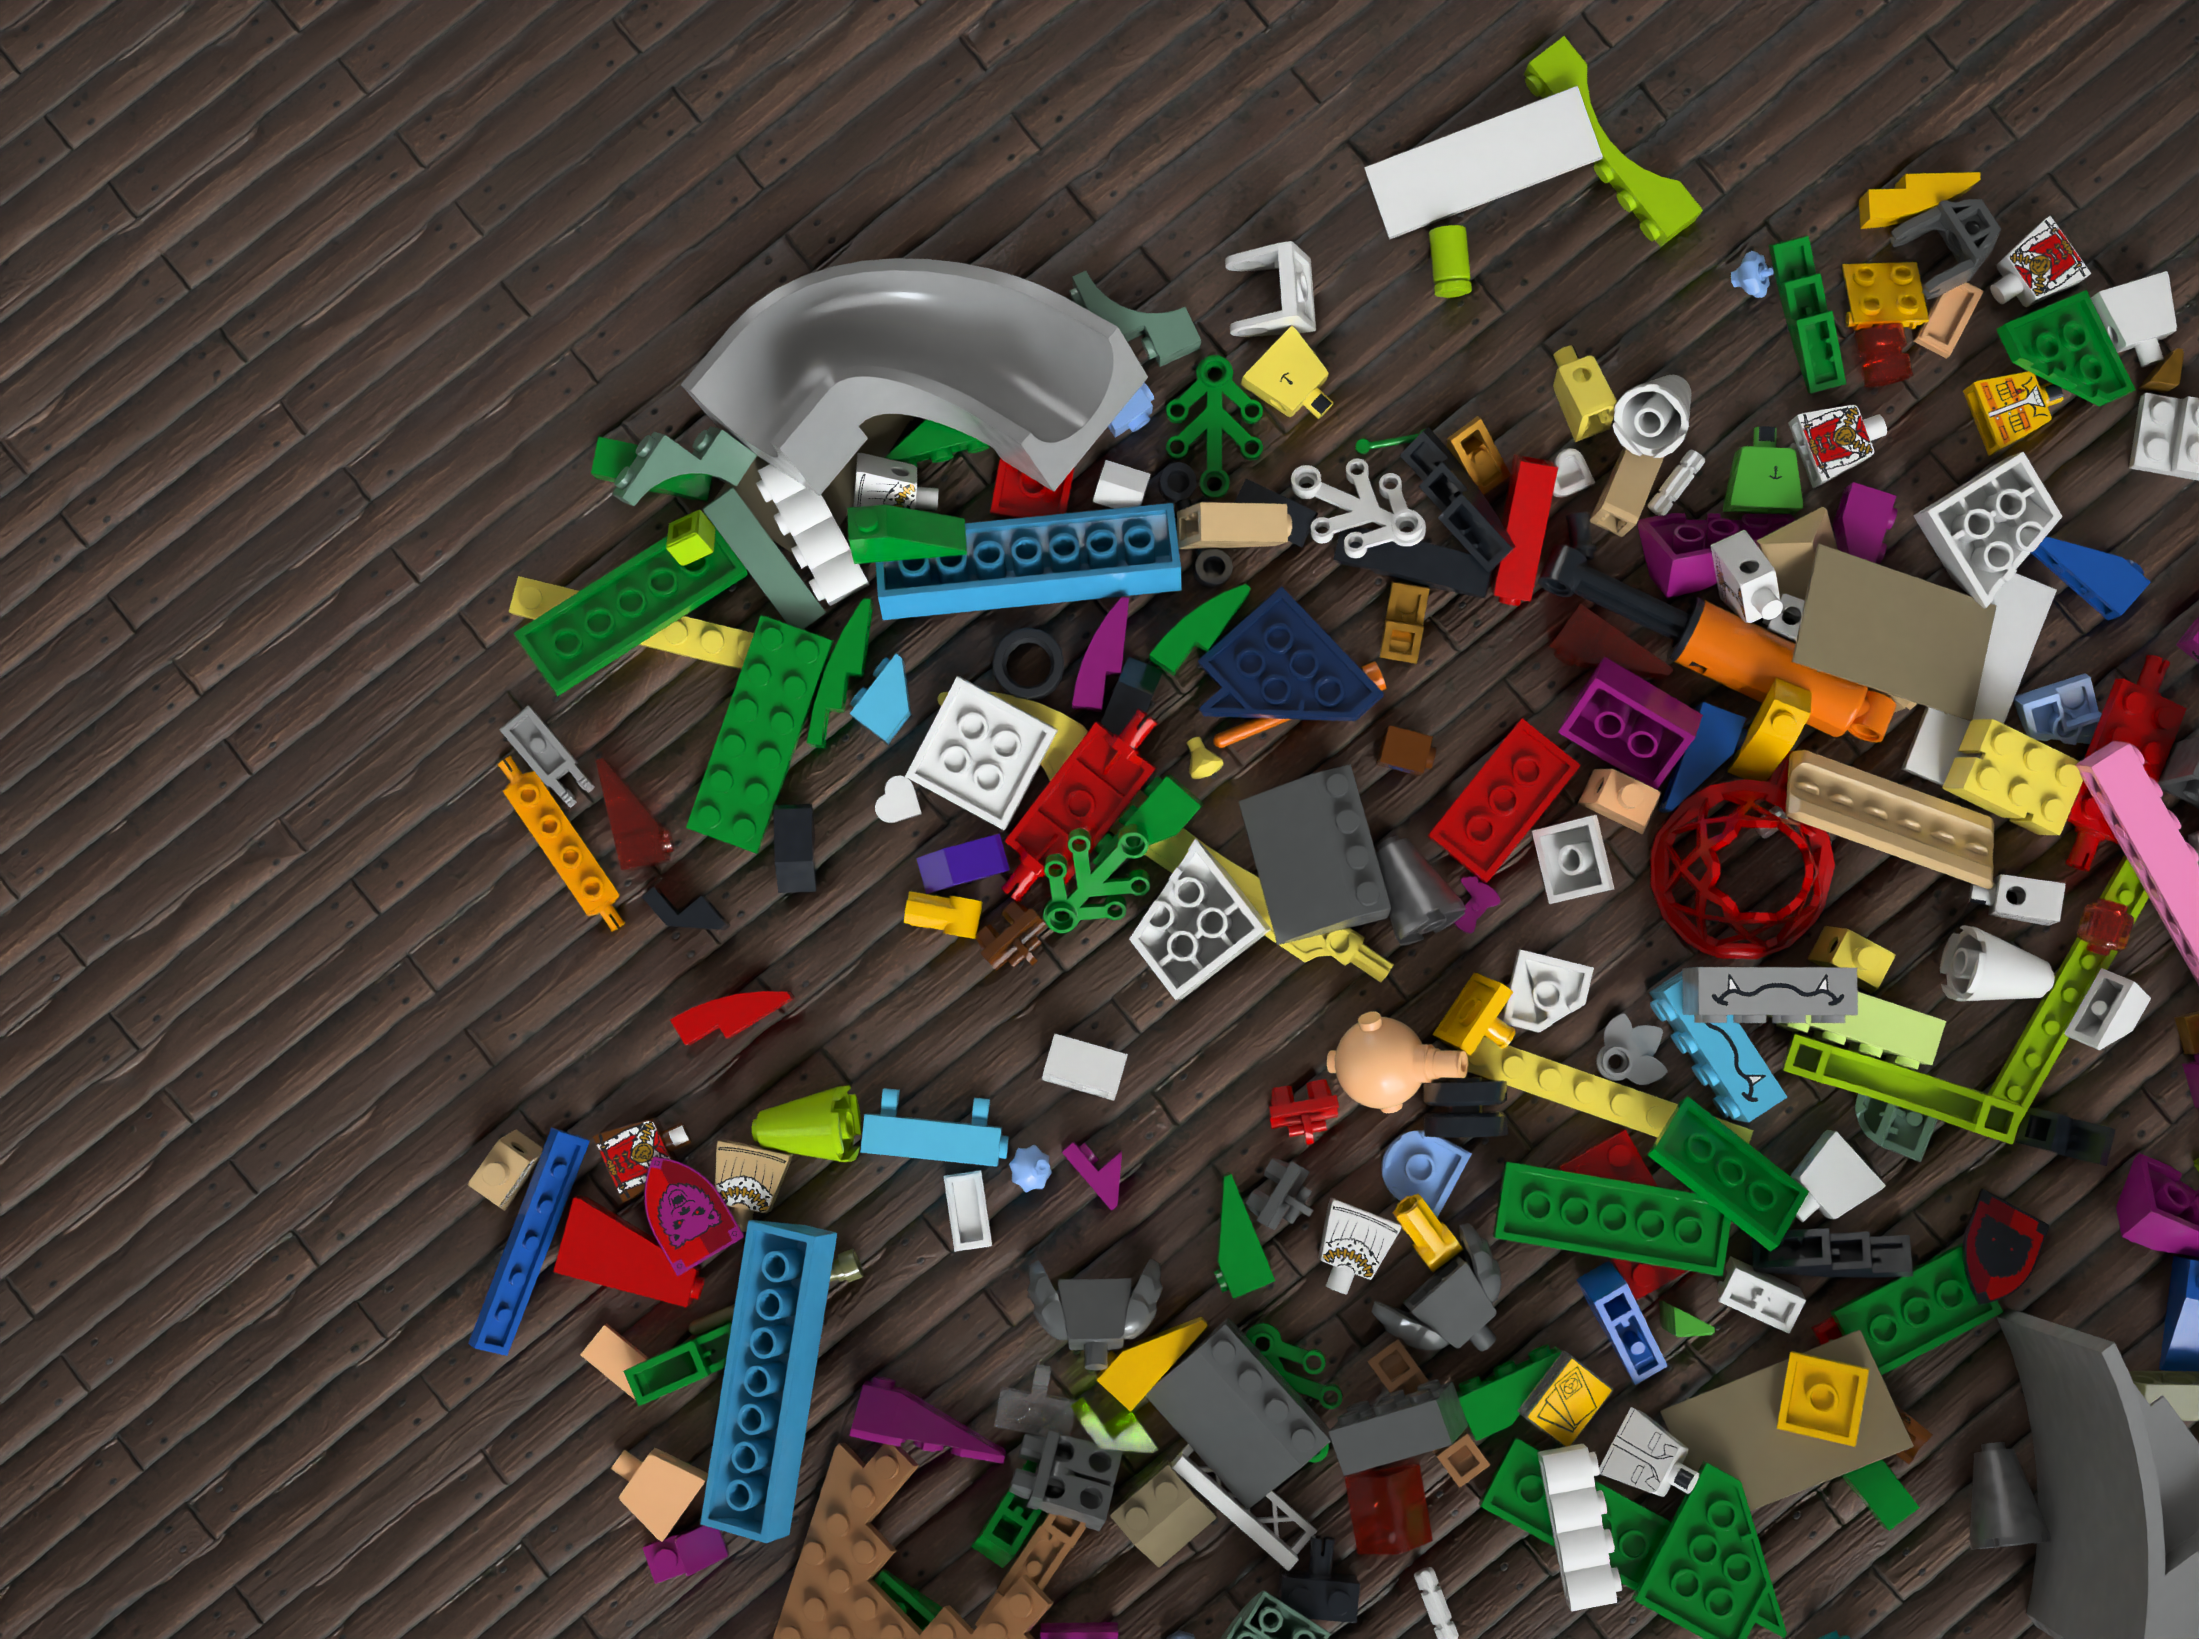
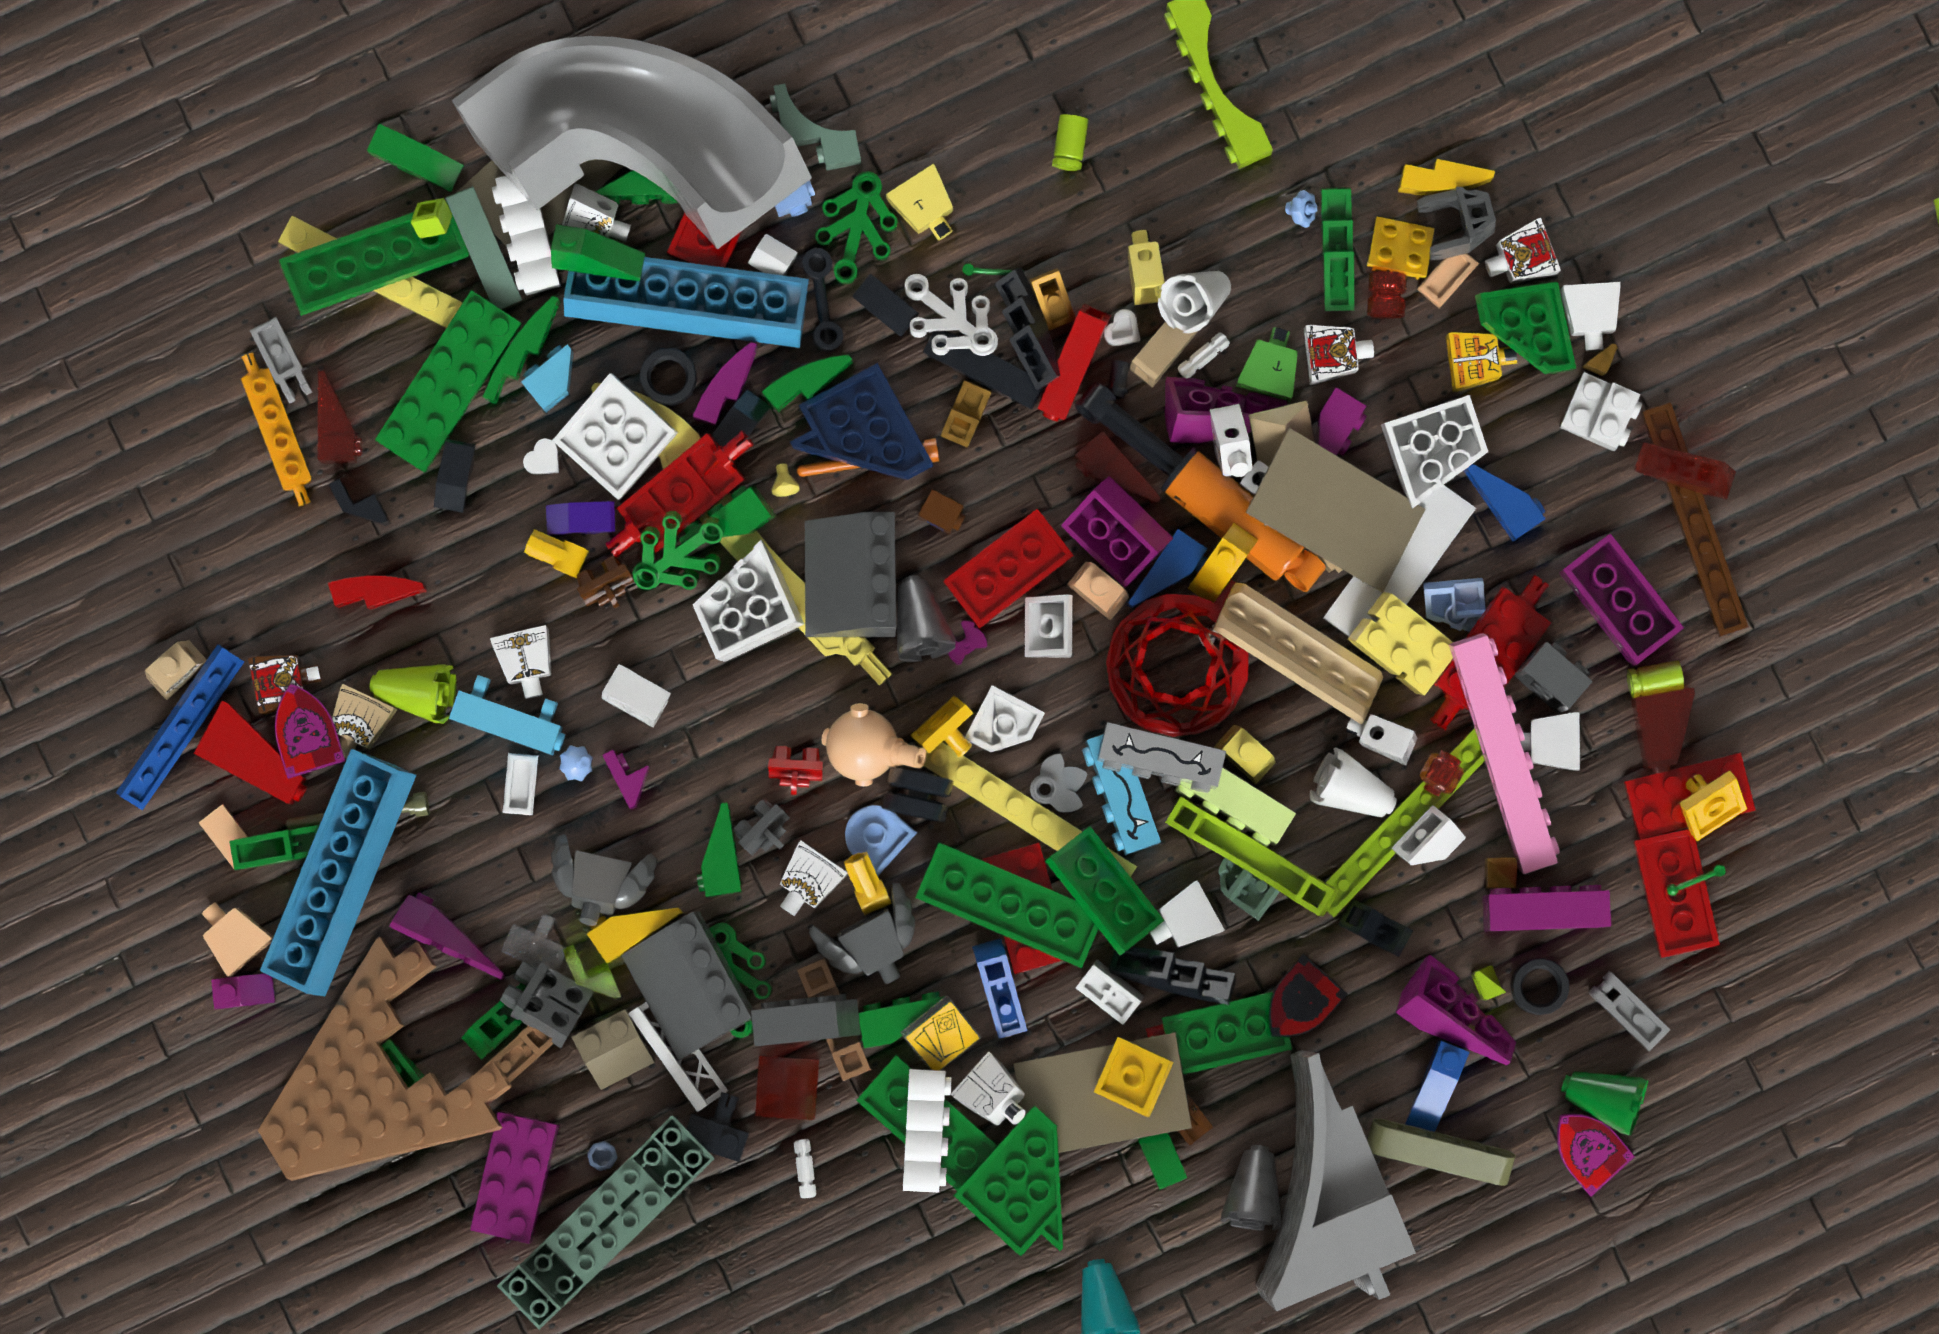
camera: 10 degrees right, 0 degrees up
sand green arch [612,426,757,506] -> none
tan slope [1177,502,1292,549] -> none
white hose [1225,241,1316,337] -> none
white tile [1364,86,1603,239] -> none
bright green slope [1659,1300,1715,1337] -> none
none -> white torso [490,625,551,699]

